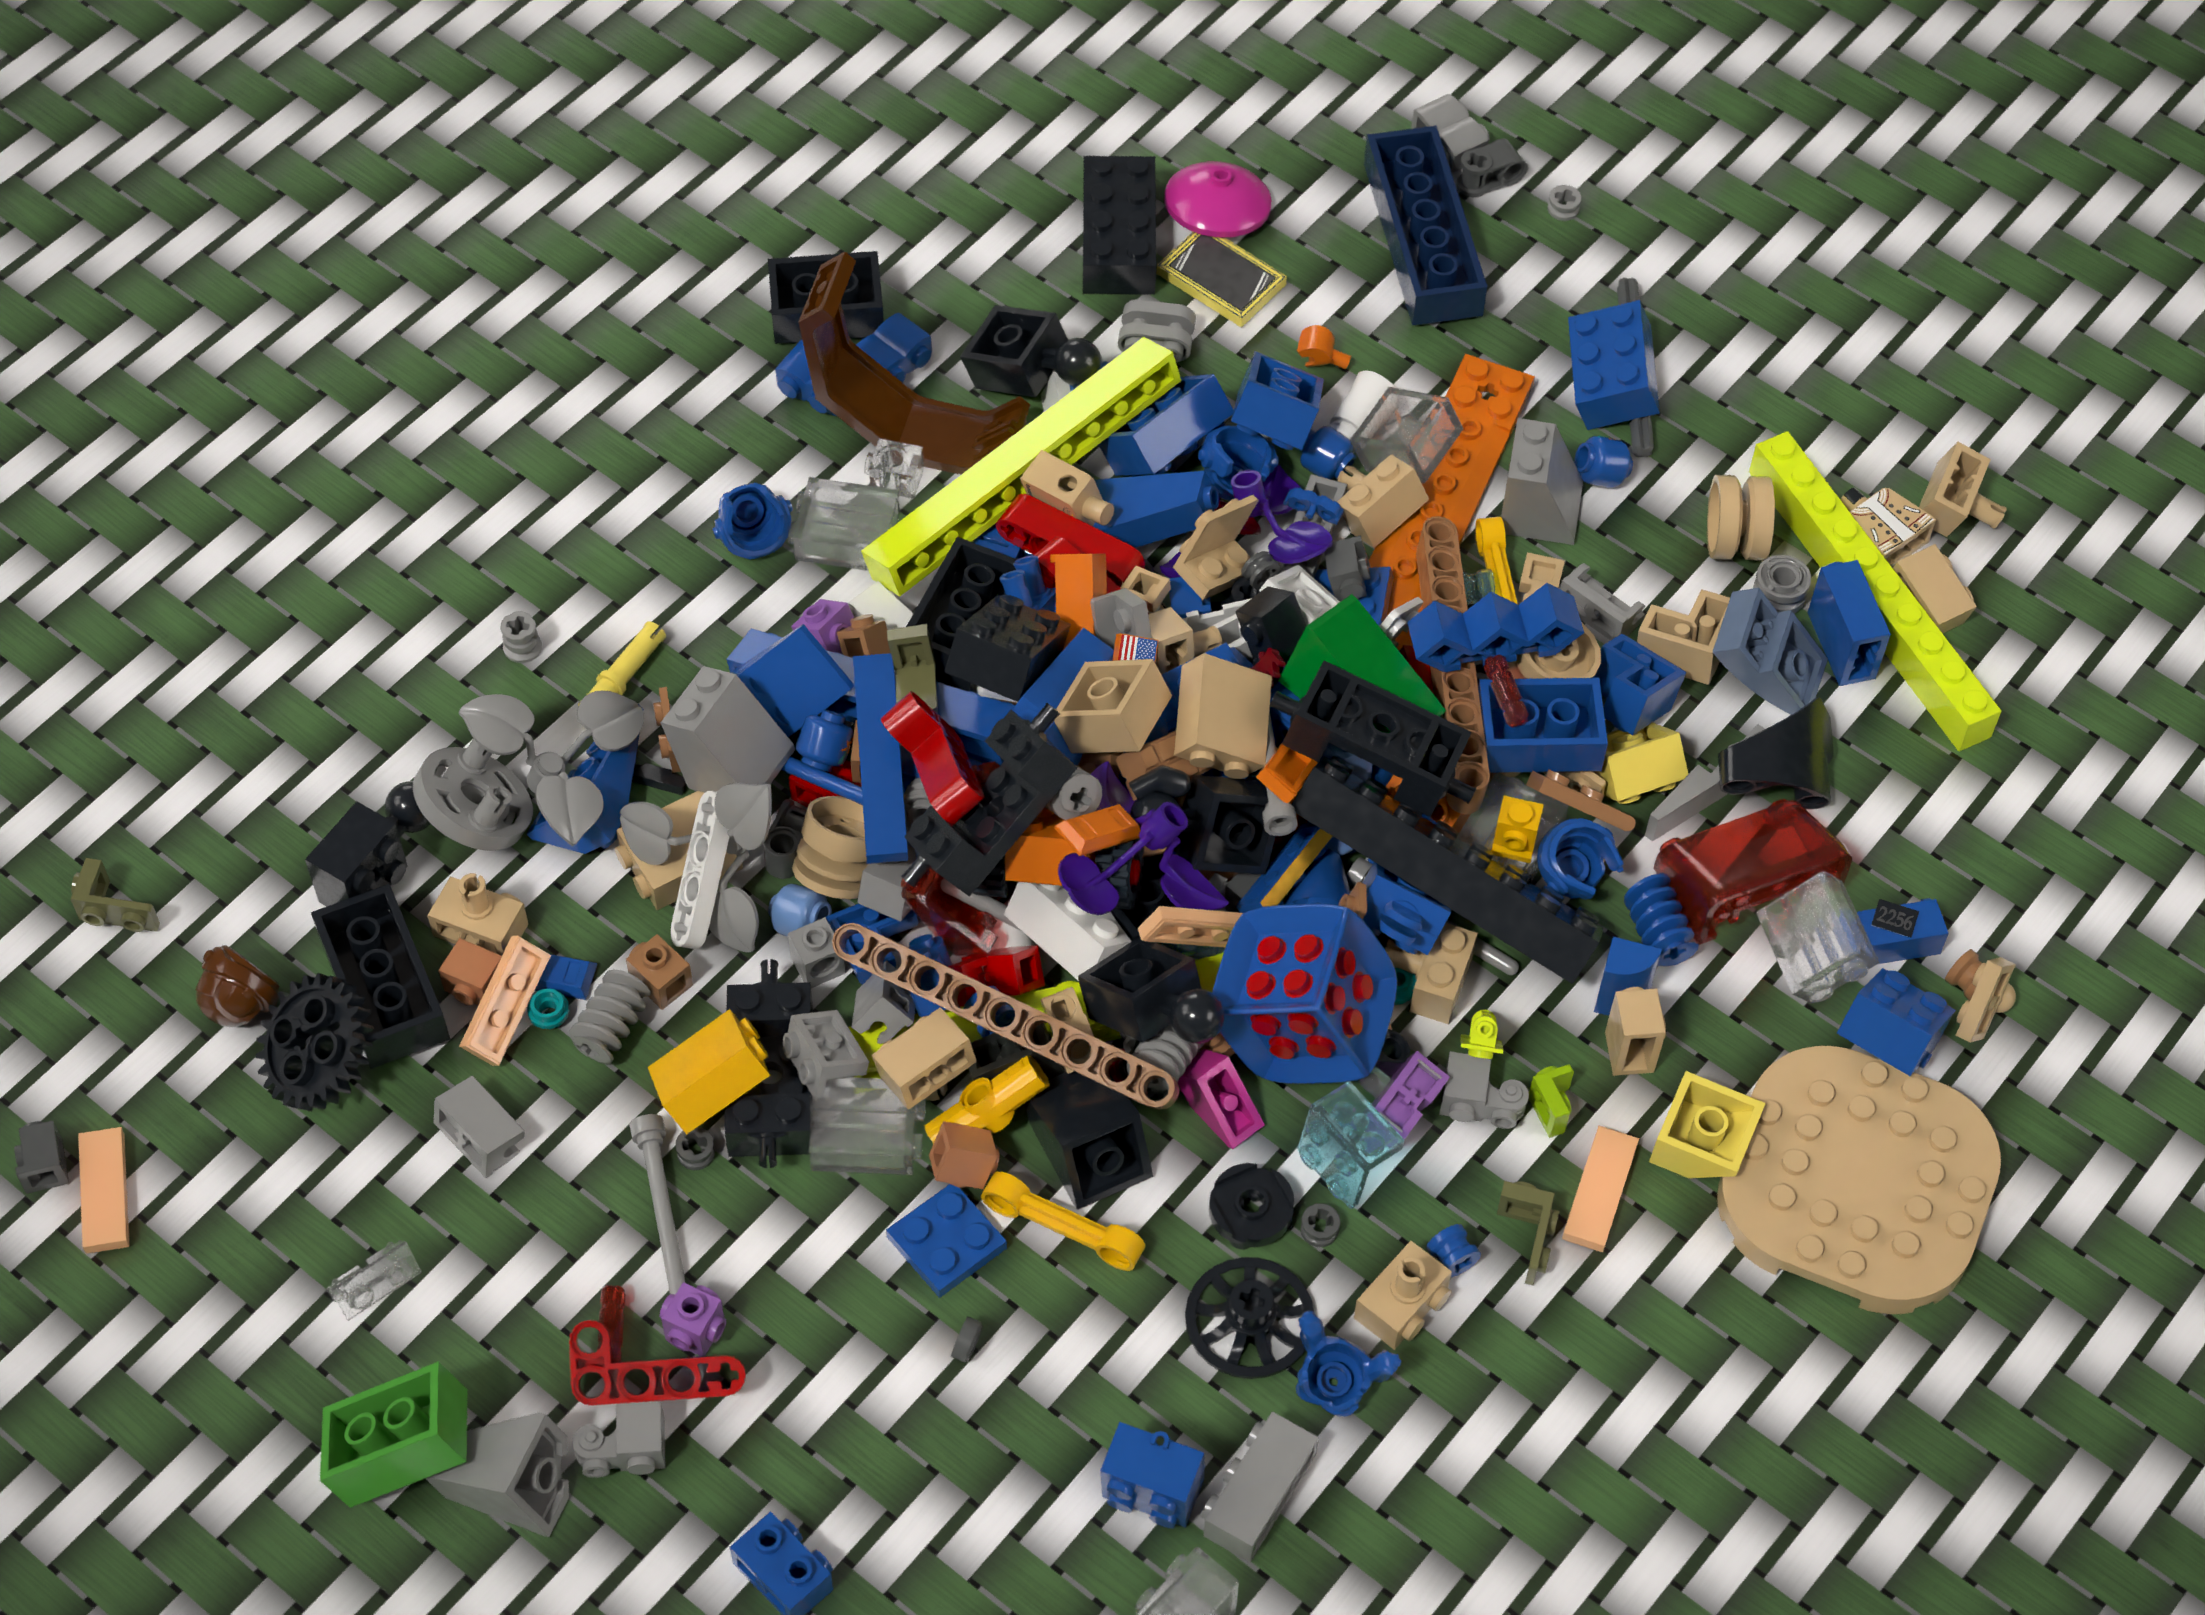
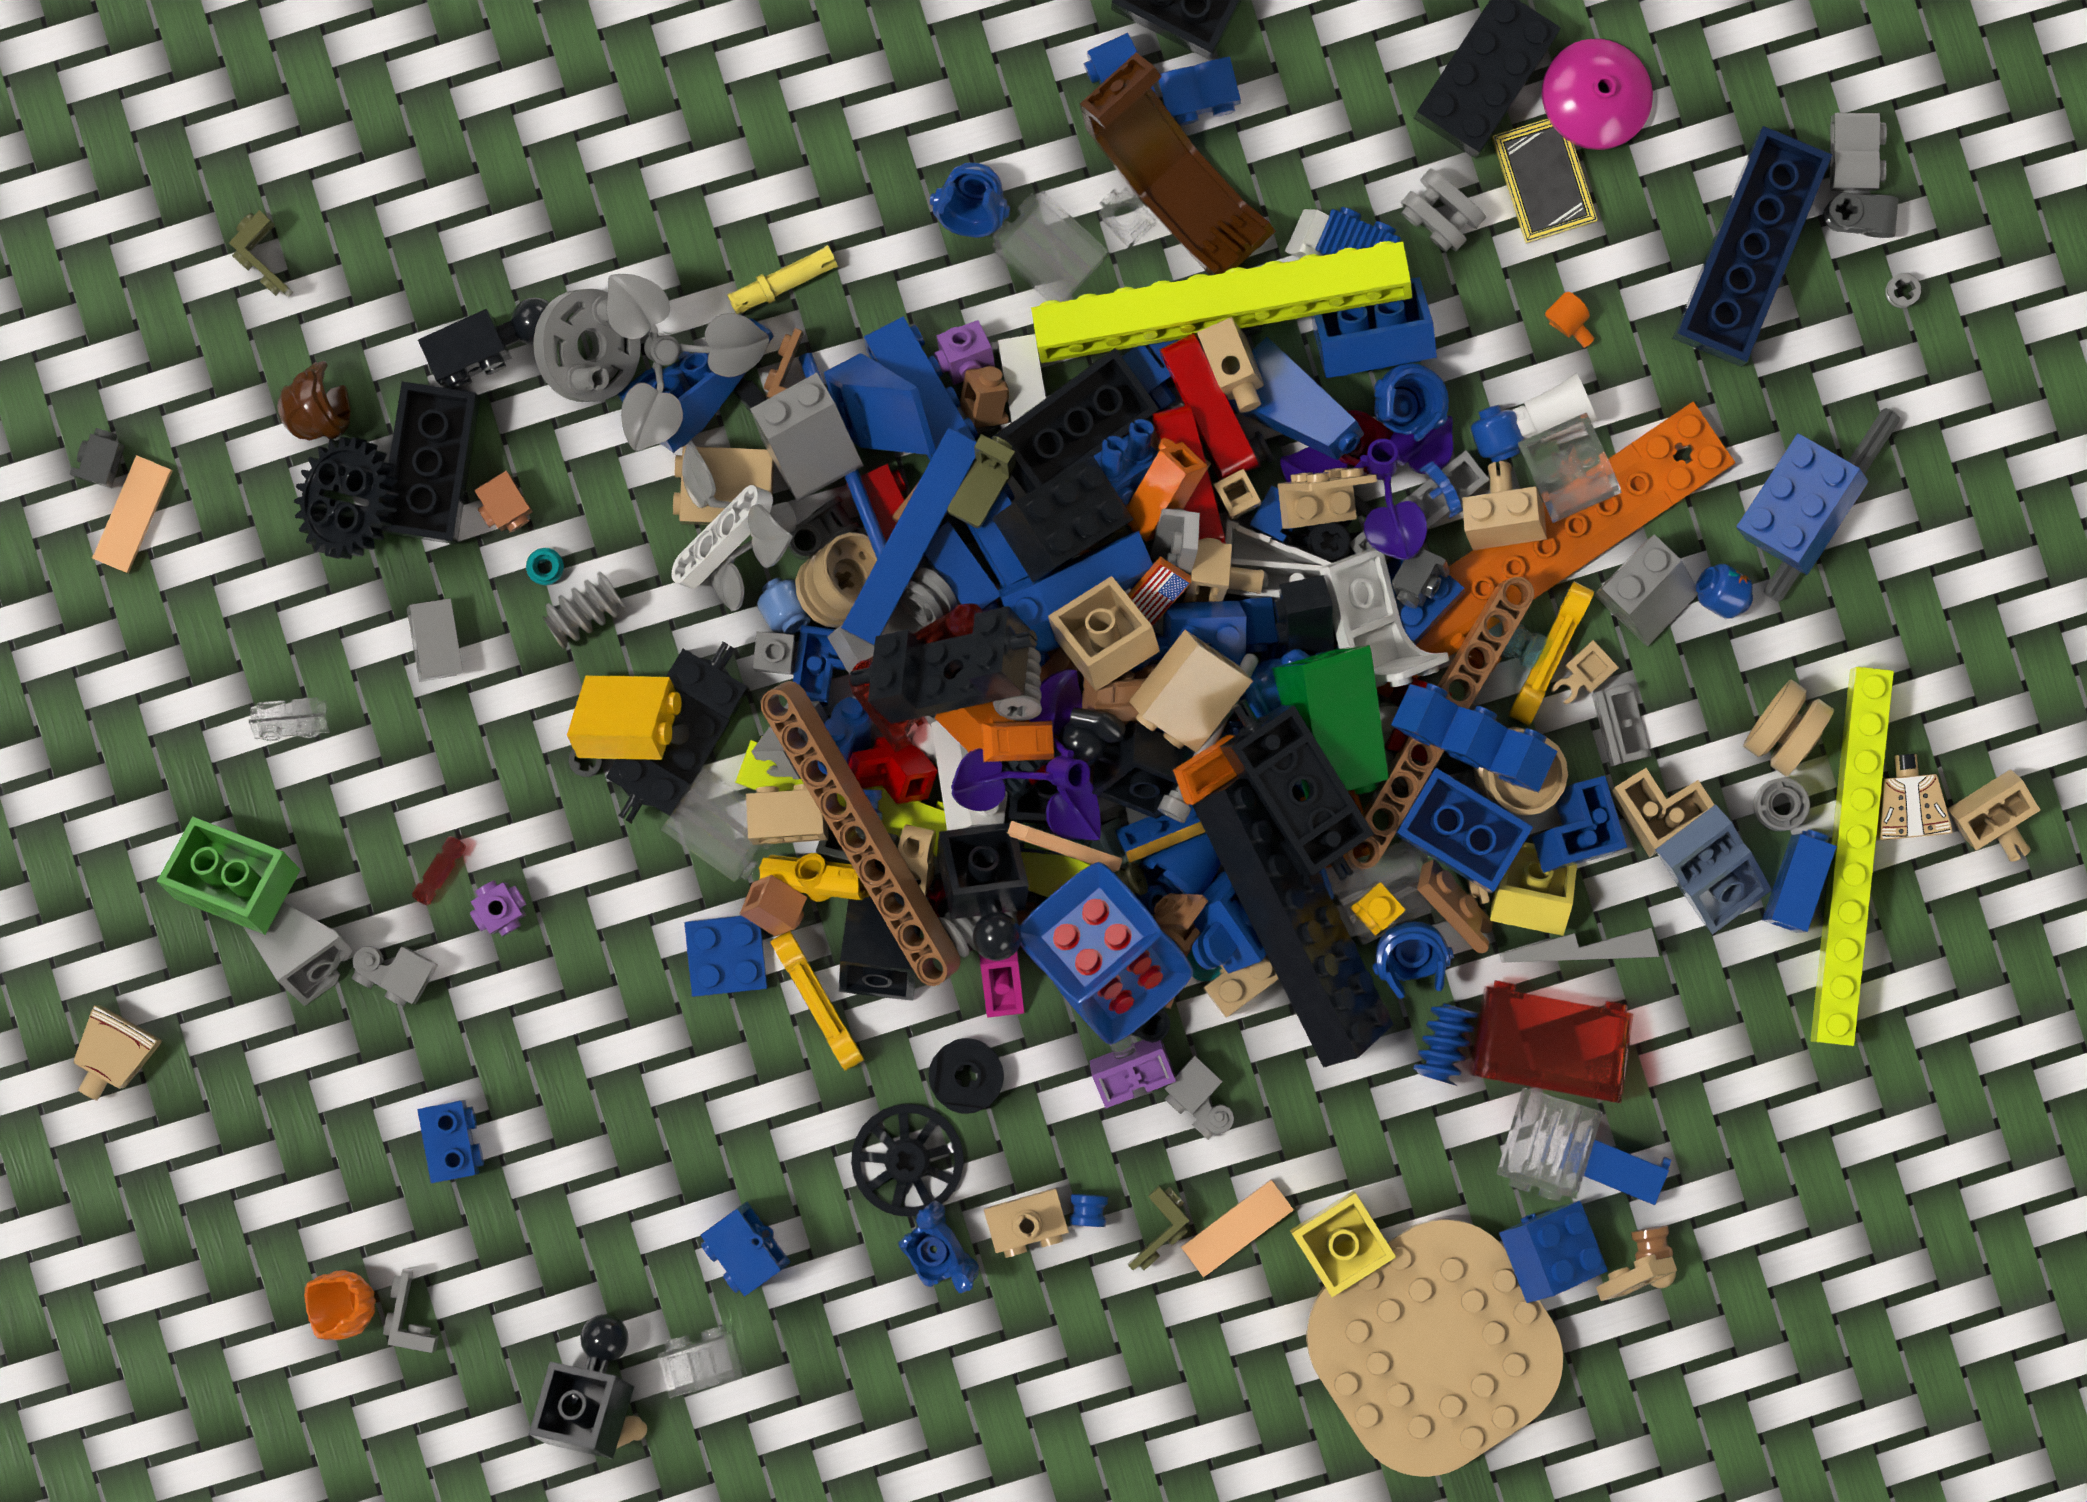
camera: 35 degrees right, 30 degrees up
tan brick [427,873,528,956] -> none
light nougat tile [459,936,551,1066] -> none
light grey bush [500,611,542,663] -> none
blue tile [535,954,597,1000] -> none
red beam [569,1319,746,1405] -> none
medium nougat brick [626,934,693,1010] -> none
light grey piece [630,1114,686,1295] -> none
light grey bracket [783,1010,869,1099] -> none
blue head [796,709,854,772] -> none
red beam [881,691,984,825] -> none
dark grey tile [951,1316,983,1363] -> none
black brick [960,305,1102,397] -> none
light grey brick [1201,1412,1319,1563] -> none
blue brick [1231,351,1324,450] -> none
dark grey bush [1241,551,1281,590] -> none
dark red piece [1250,648,1286,689] -> none
clear light blue bracket [1297,1081,1405,1209] -> none
dark grey bush [1301,1203,1340,1247] -> none
neon yellow hinge [1460,1009,1503,1059] -> none
clear red axle [1484,654,1529,727] -> none
lime bracket [1529,1064,1574,1138] -> none
blue brick [1594,937,1662,1015] -> none
tan brick [1605,987,1666,1076] -> none
black panel [1718,697,1833,809] -> none
black sticker [1871,899,1919,938] -> none
tan brick [1893,544,1977,634] -> none

